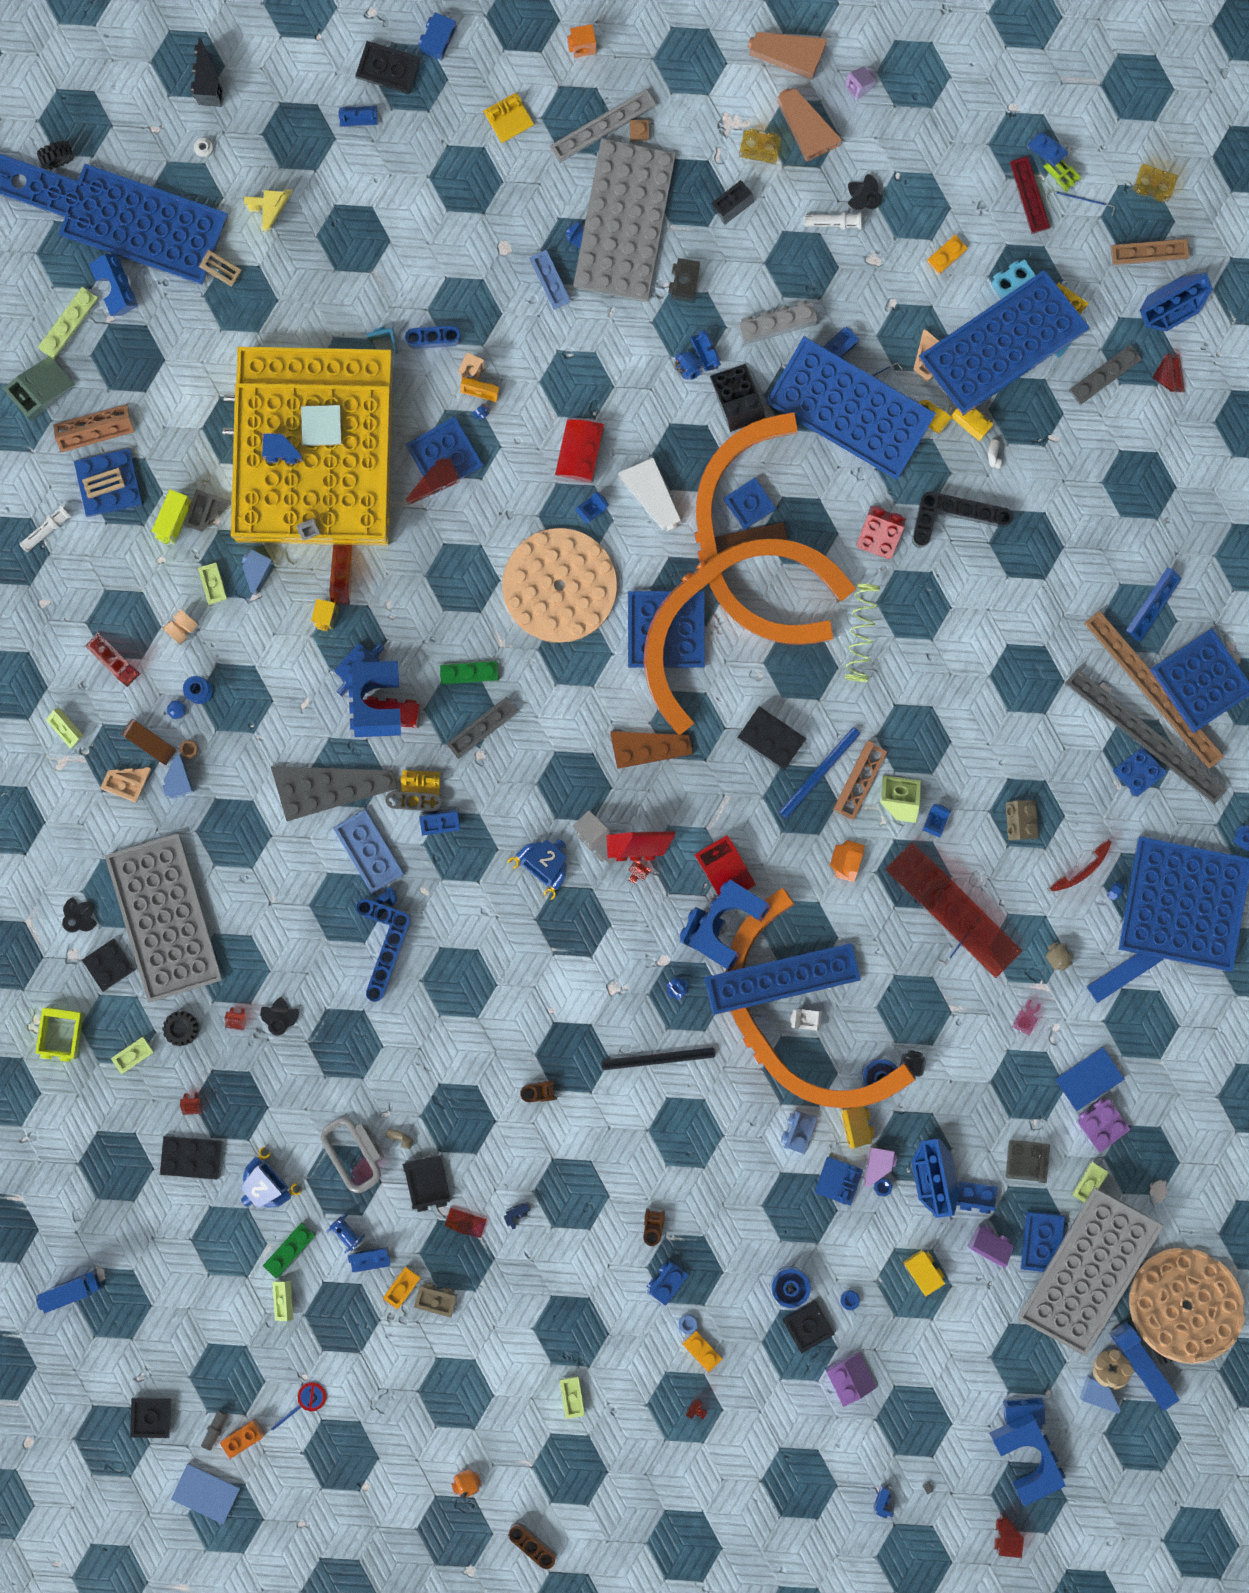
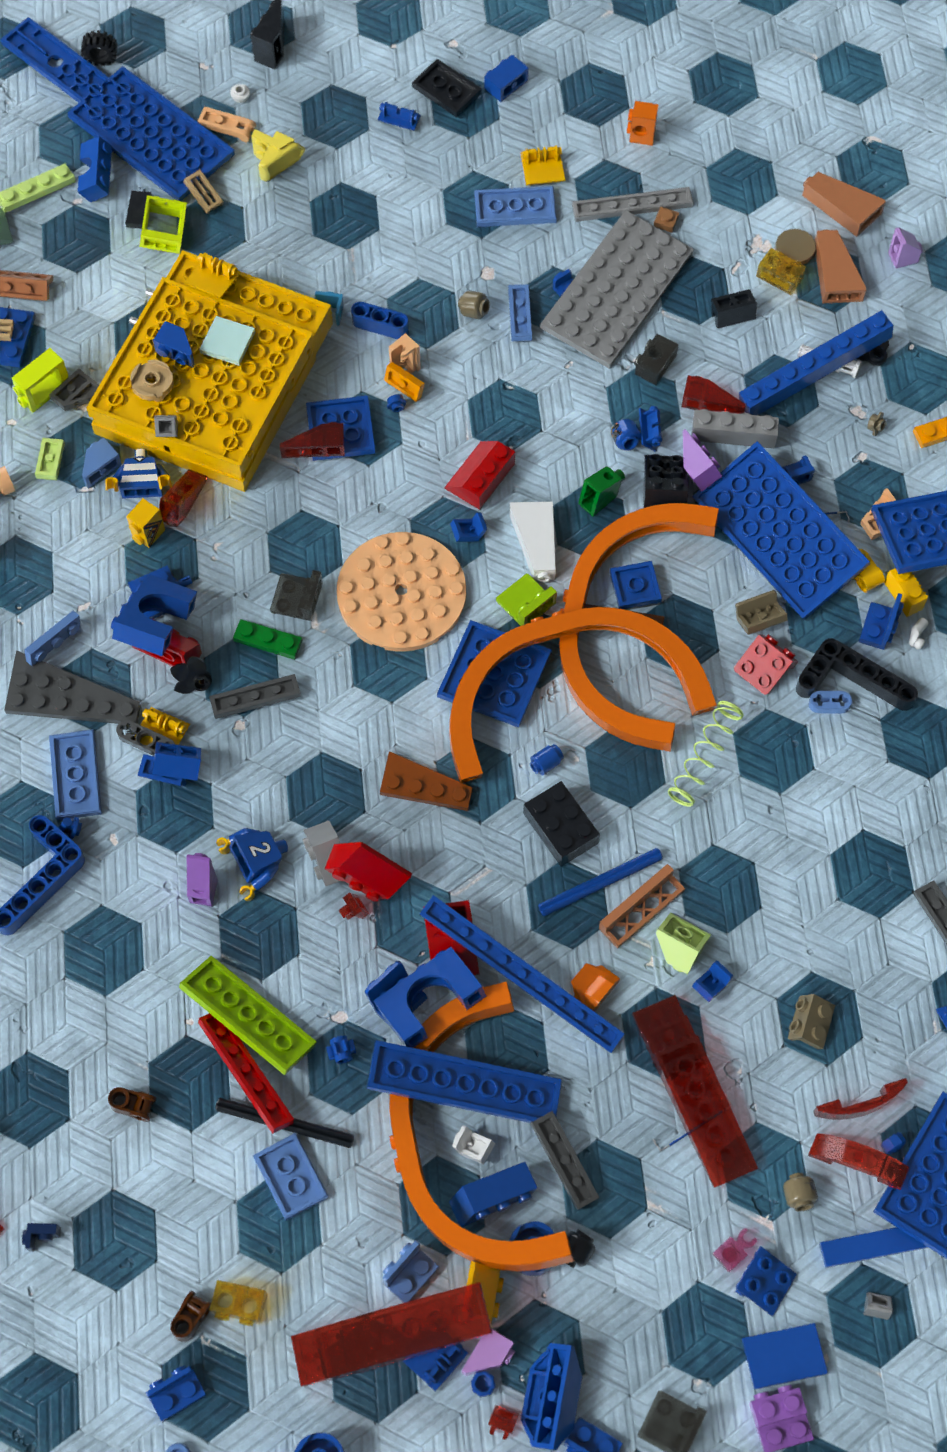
camera: 20 degrees right, 20 degrees down
none -> medium blue plate [24,610,80,666]
none -> torso [105,449,172,499]
none -> black tile [125,191,152,229]
none -> tan plate [130,360,174,402]
none -> neon yellow window [139,195,187,254]
none -> blue hinge [152,742,201,780]
none -> black plate [170,656,212,694]
none -> lime plate [179,955,317,1075]
none -> yellow hinge [184,253,241,299]
none -> medium lavender slope [187,853,218,906]
none -> light nougat plate [197,107,256,142]
none -> red plate [198,1013,294,1134]
none -> clear yellow brick [210,1280,267,1326]
none -> medium blue tile [253,1133,329,1221]
none -> clear smoke bracket [270,570,323,621]
none -> clear red slope [291,1282,492,1387]
none -> blue plate [419,895,624,1053]
none -> blue wedge [449,1162,538,1228]
none -> dark tan head [458,290,490,319]
none -> medium blue tile [474,186,557,227]
none -> clear red tile [488,1405,519,1440]
none -> lime bracket [496,573,557,626]
none -> blue brick [530,744,564,775]
none -> dark grey plate [530,1111,599,1210]
none -> green torso [578,466,625,517]
none -> clear red slope [682,375,746,414]
none -> slope [683,429,722,492]
none -> dark tan bracket [735,590,788,635]
none -> blue hinge [735,1246,797,1316]
none -> blue brick [739,310,894,415]
none -> dark tan tile [775,229,816,266]
none -> medium blue beam [808,691,852,714]
none -> clear red slope [808,1133,909,1190]
none -> blue bracket [859,593,904,650]
none -> light grey slope [863,1292,893,1320]
none -> dark tan plate [867,412,886,436]

